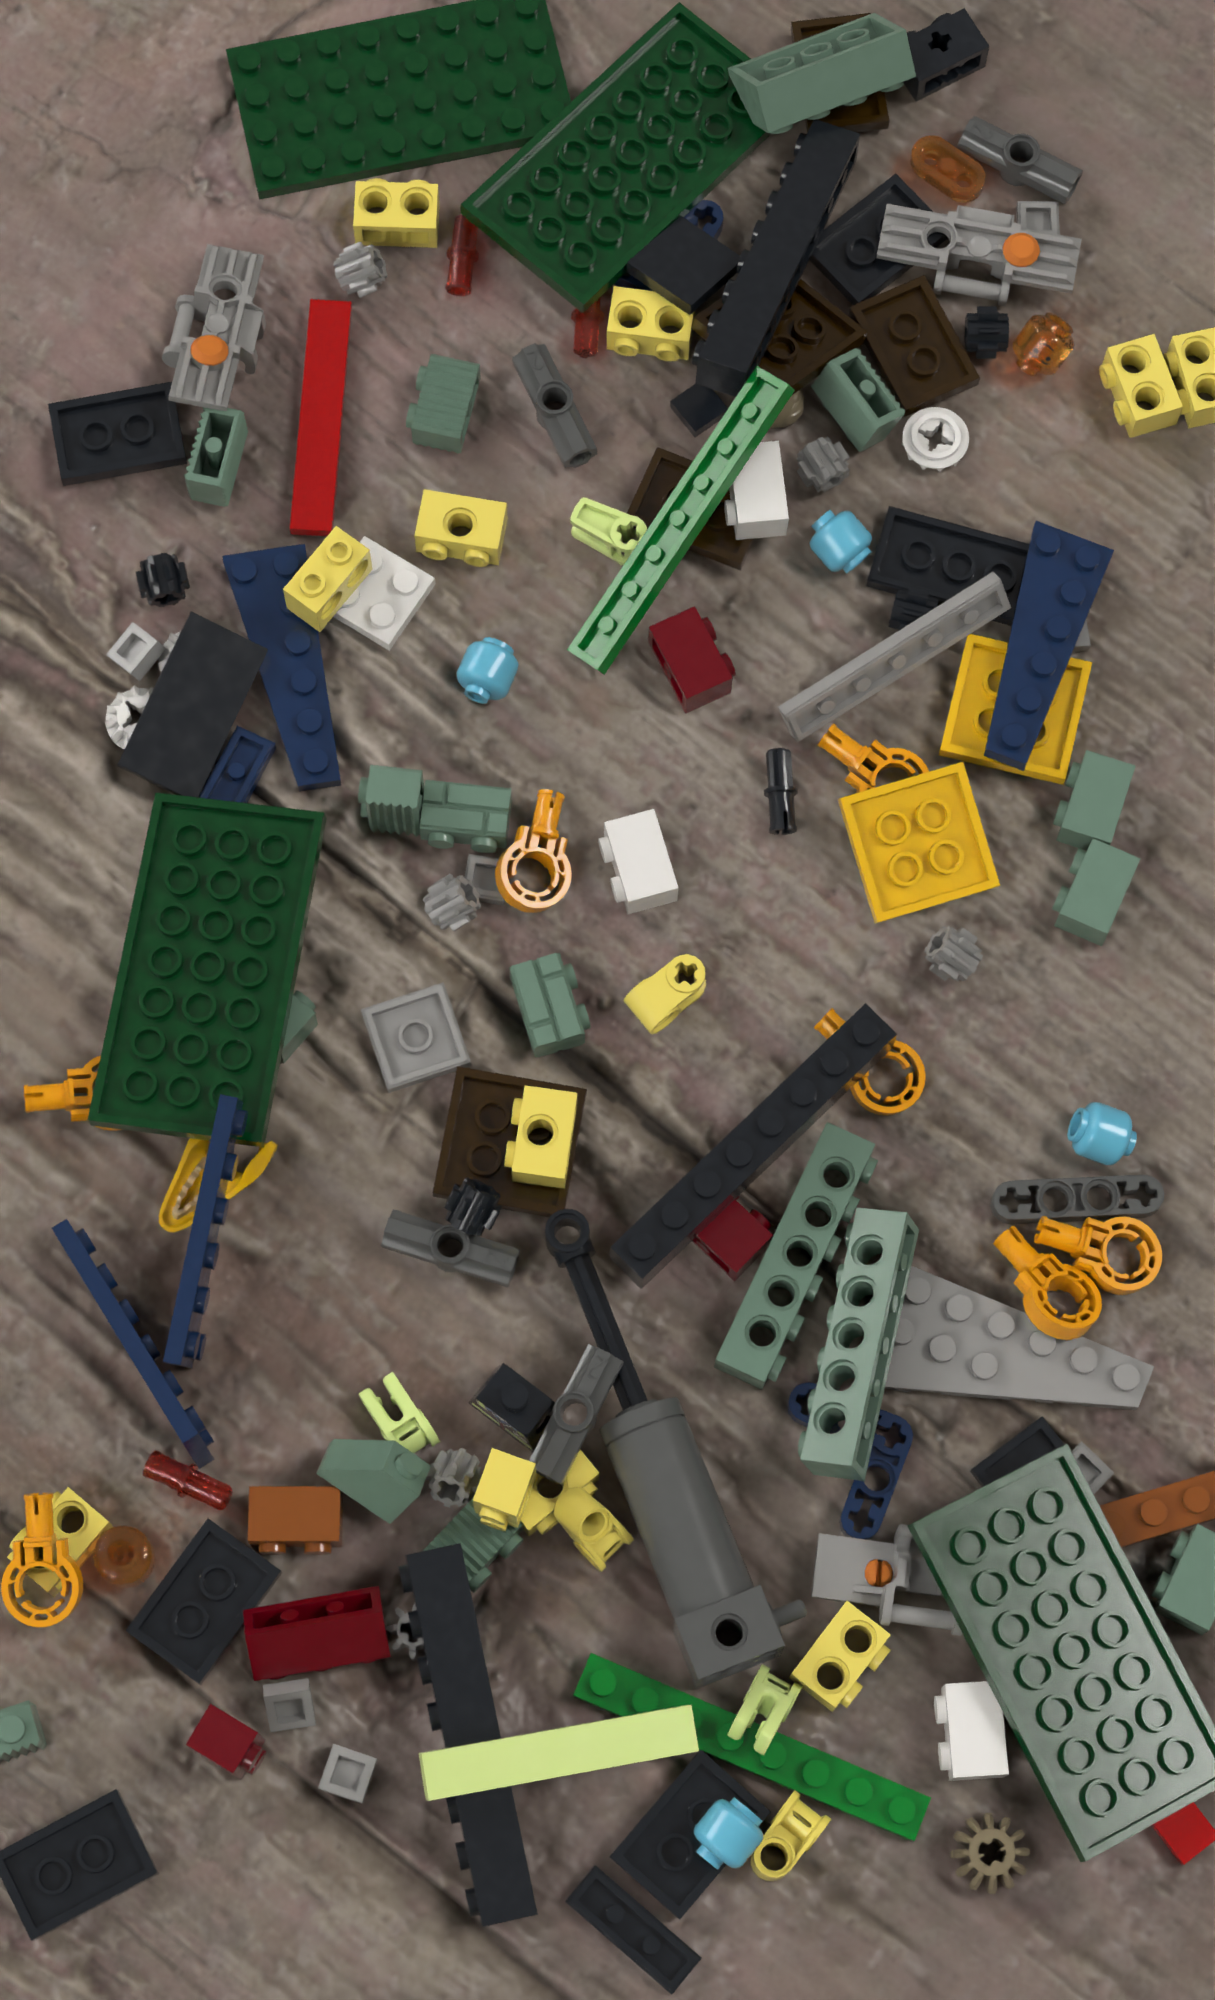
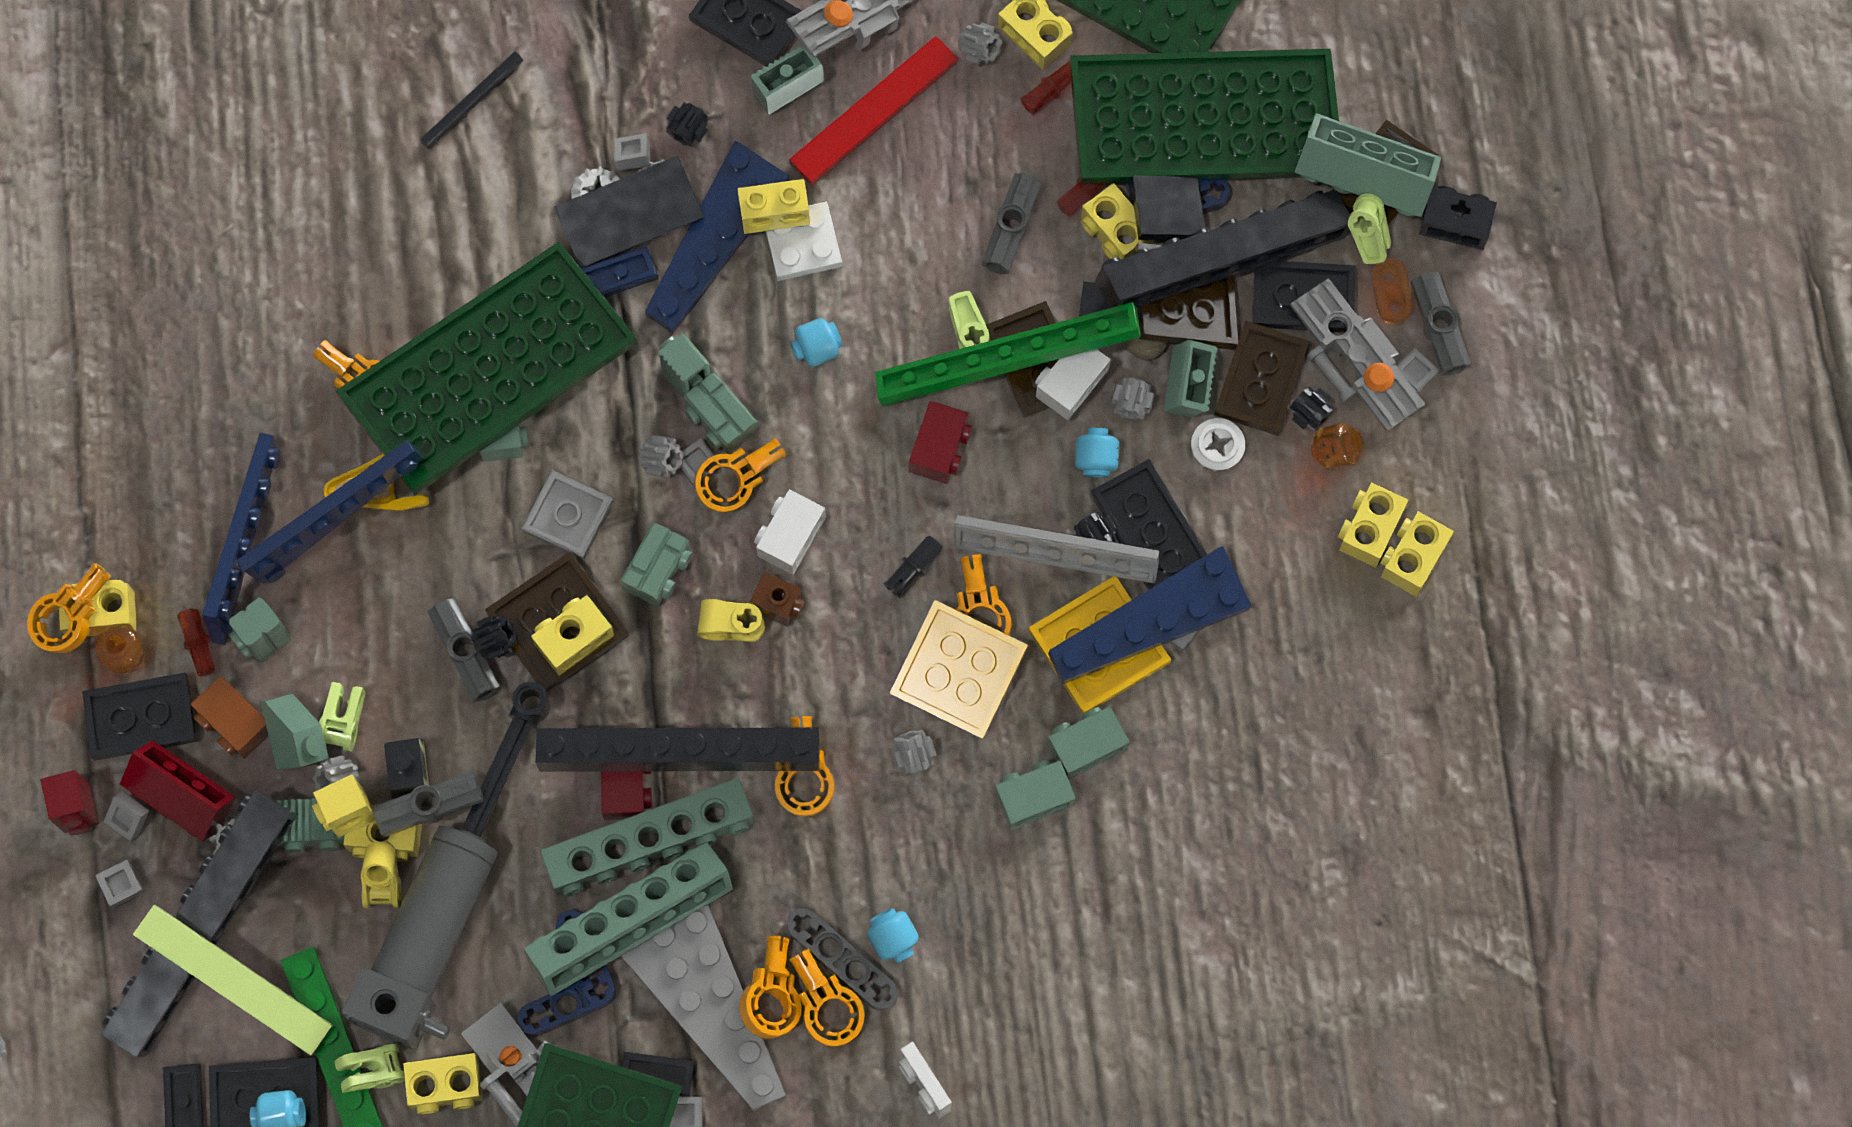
camera: 45 degrees right, 0 degrees up
sand green brick [406,354,481,454] -> none
light yellow brick [414,489,508,567] -> none
none -> sand green brick [228,598,291,663]
none -> reddish brown brick [749,572,805,627]
none -> yellowish green piece [1348,193,1391,264]

